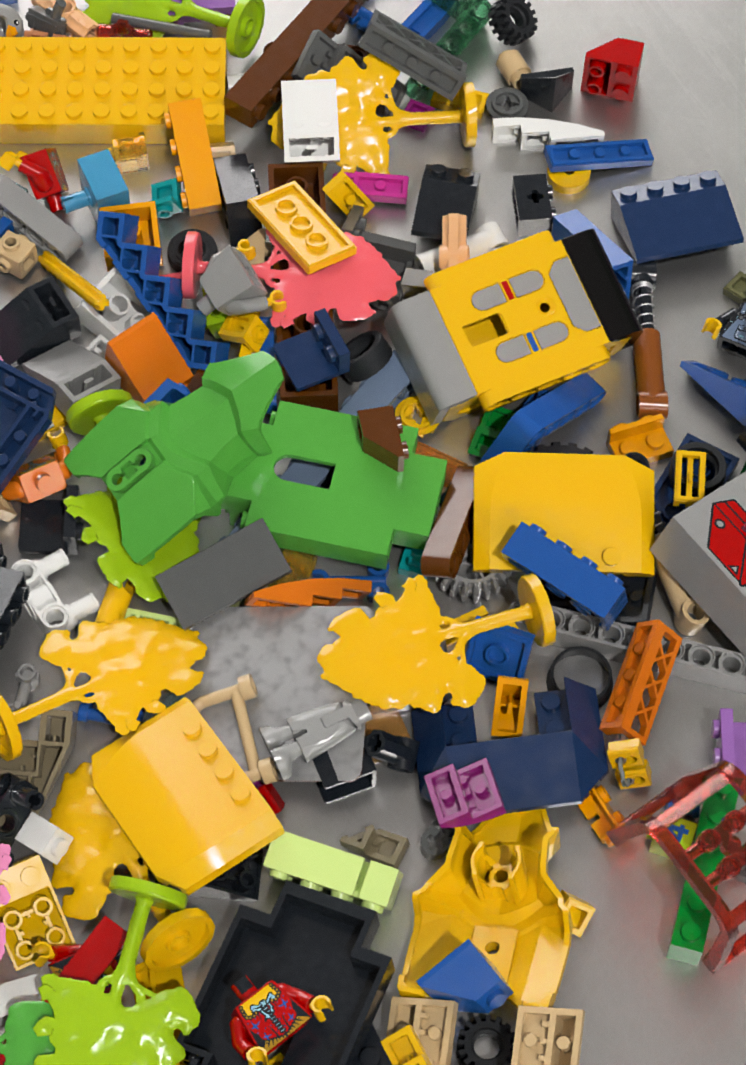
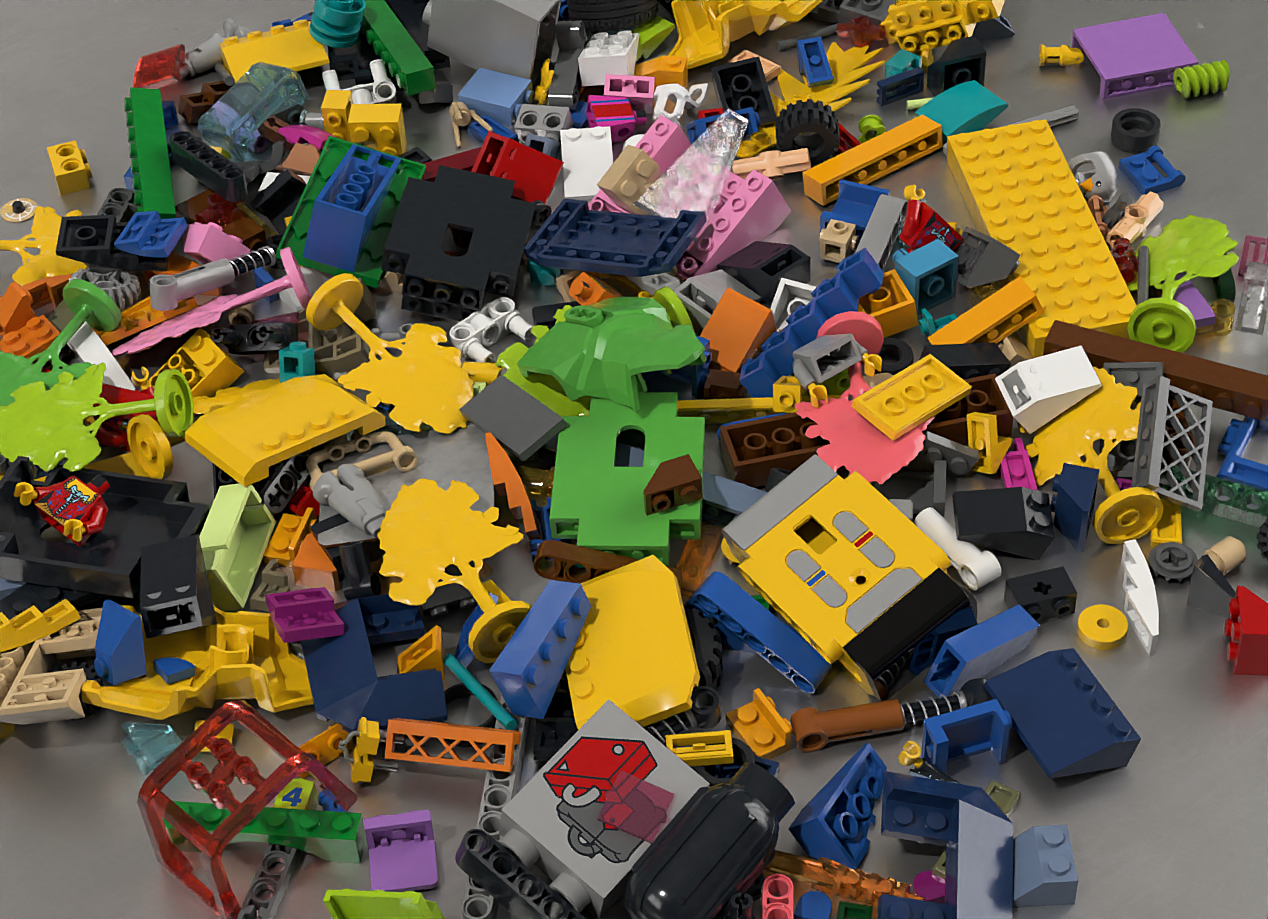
camera: 85 degrees right, 15 degrees down
white brick [14,812,74,865] -> none
yellow axle [38,251,109,311] -> none
dark blue bracket [273,308,350,392] -> none
light nougat piece [439,213,470,271] -> none
blue tile [543,139,654,173] -> none
none -> clear light blue slope [121,722,191,784]
none -> black slope [140,534,217,639]
none -> blue tile [153,657,196,684]
none -> light orange bracket [263,507,319,568]
none -> teal brick [279,342,318,383]
none -> orange slope [292,533,341,592]
none -> teal bar [443,654,517,730]
none -> blue panel [921,699,1012,773]
none -> dark grey wedge [954,226,1021,288]
none -> dark blue slope [1050,463,1099,553]

